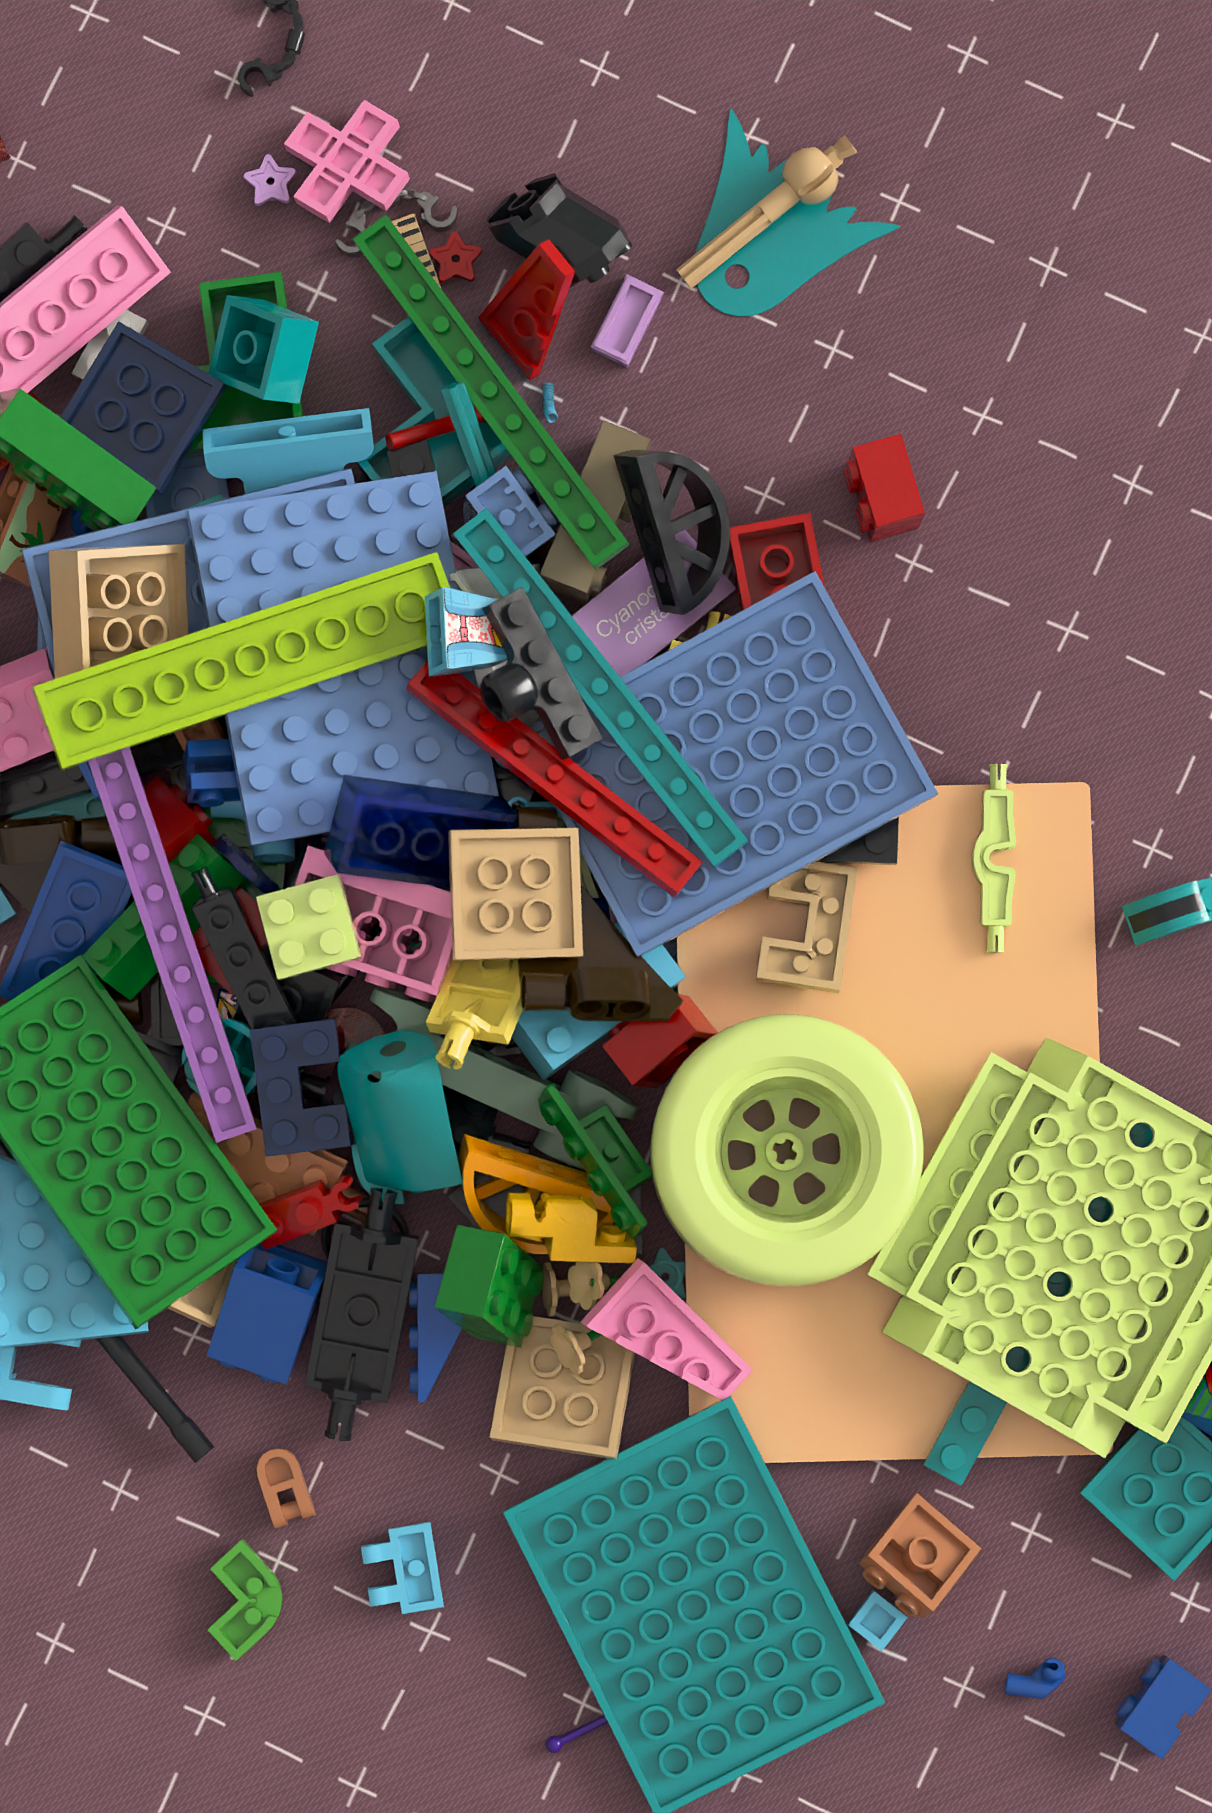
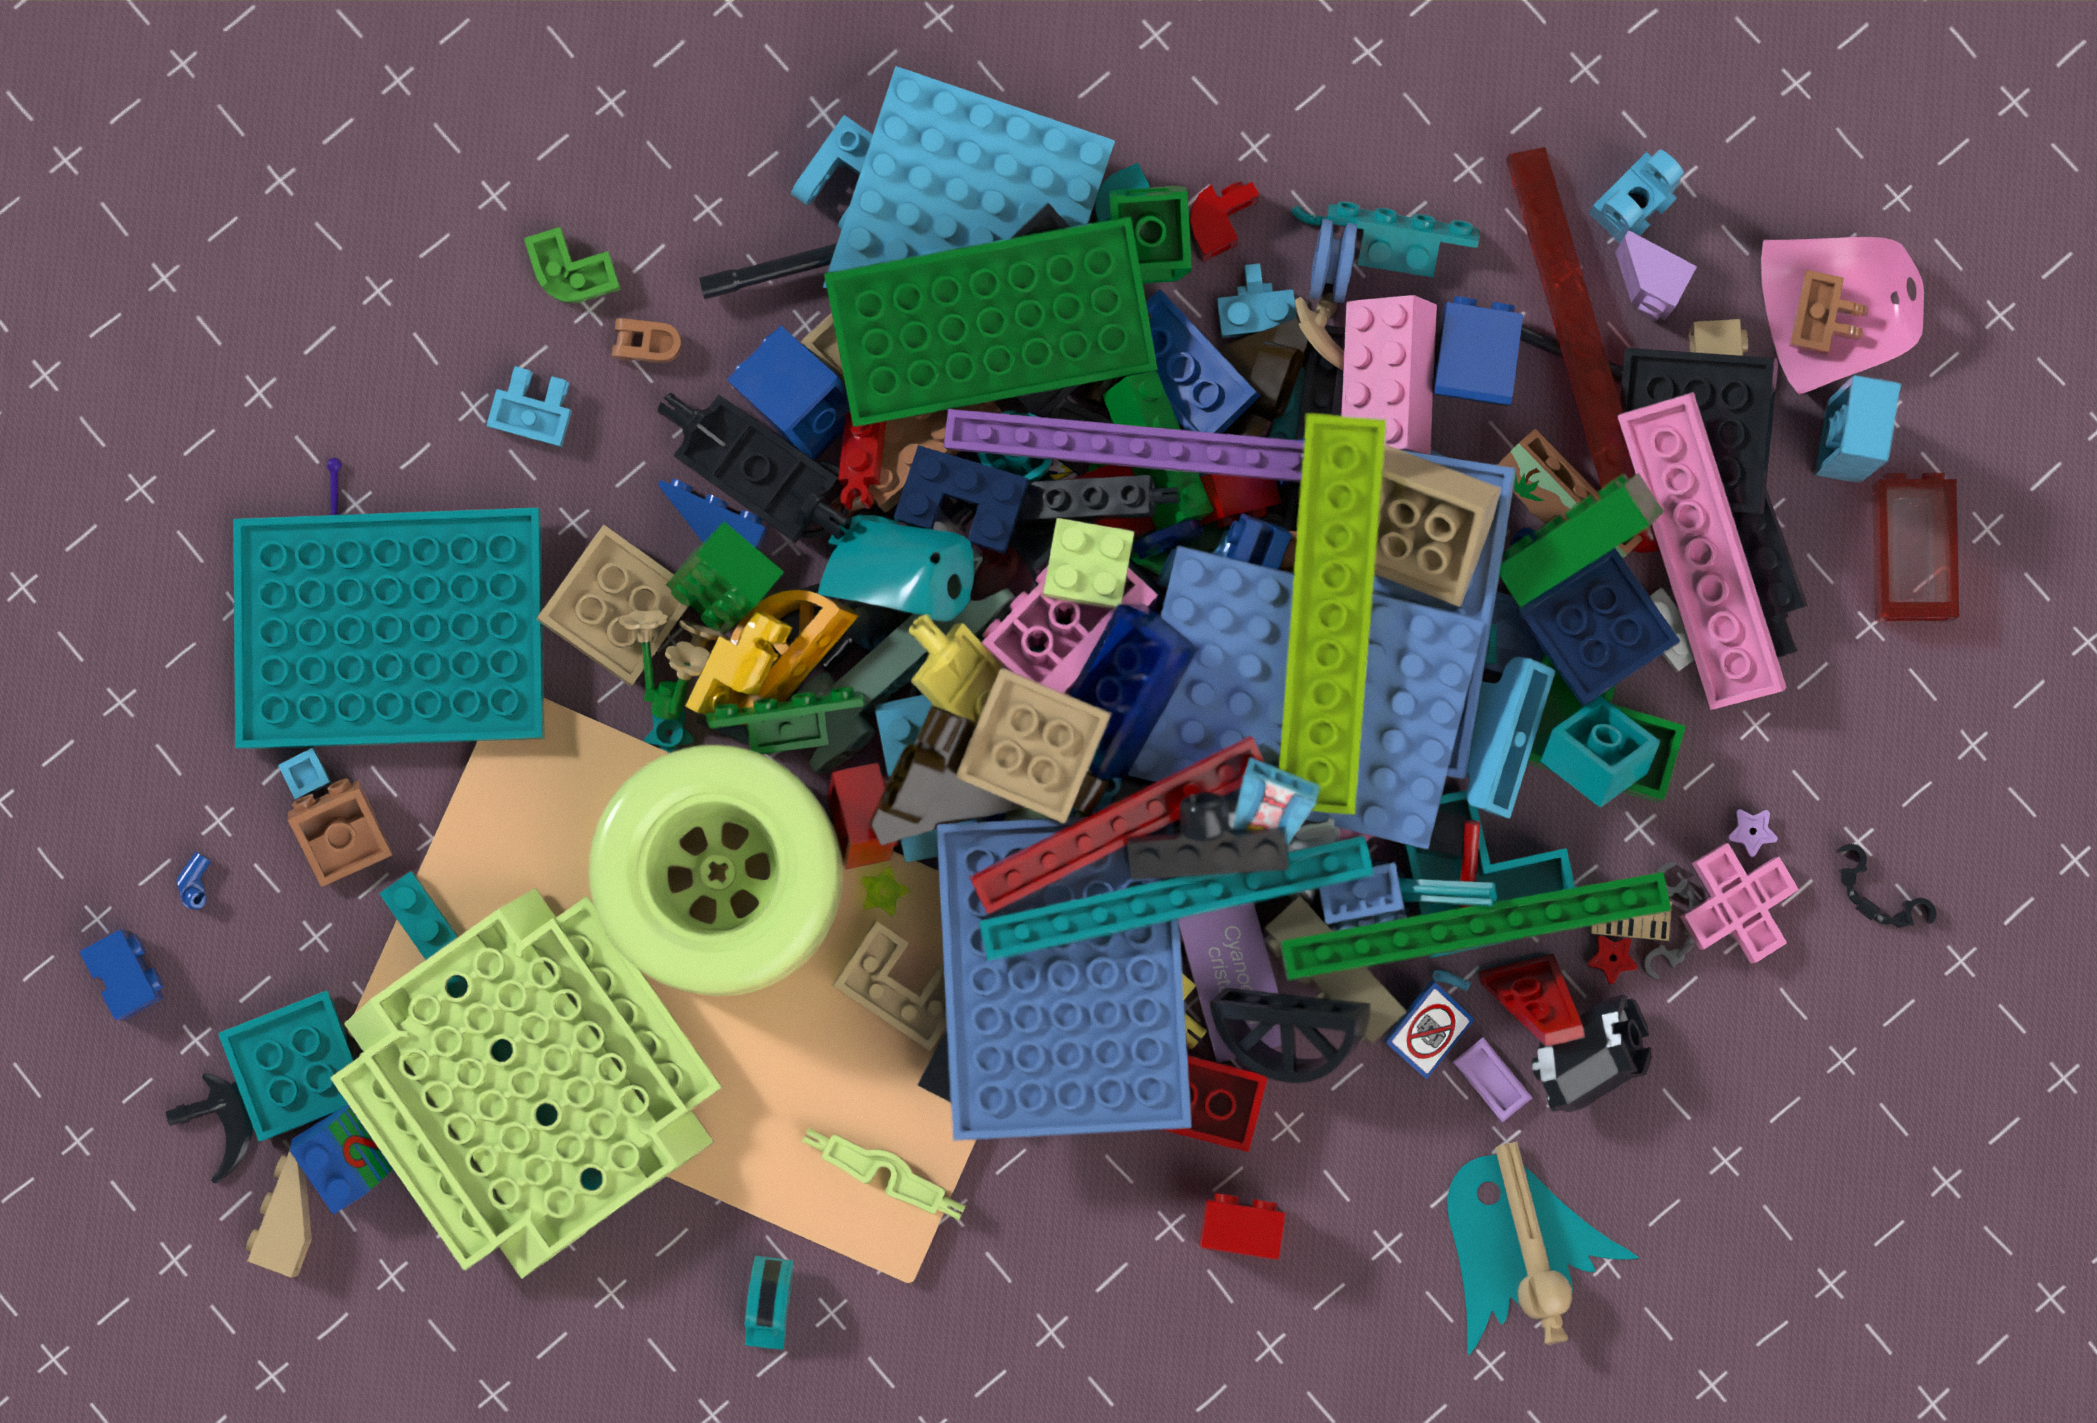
camera: 120 degrees right, 0 degrees up
bright pink wing [581,1258,753,1400] -> none
none -> clear neon green plate [861,866,910,917]
none -> piece [1383,980,1475,1080]

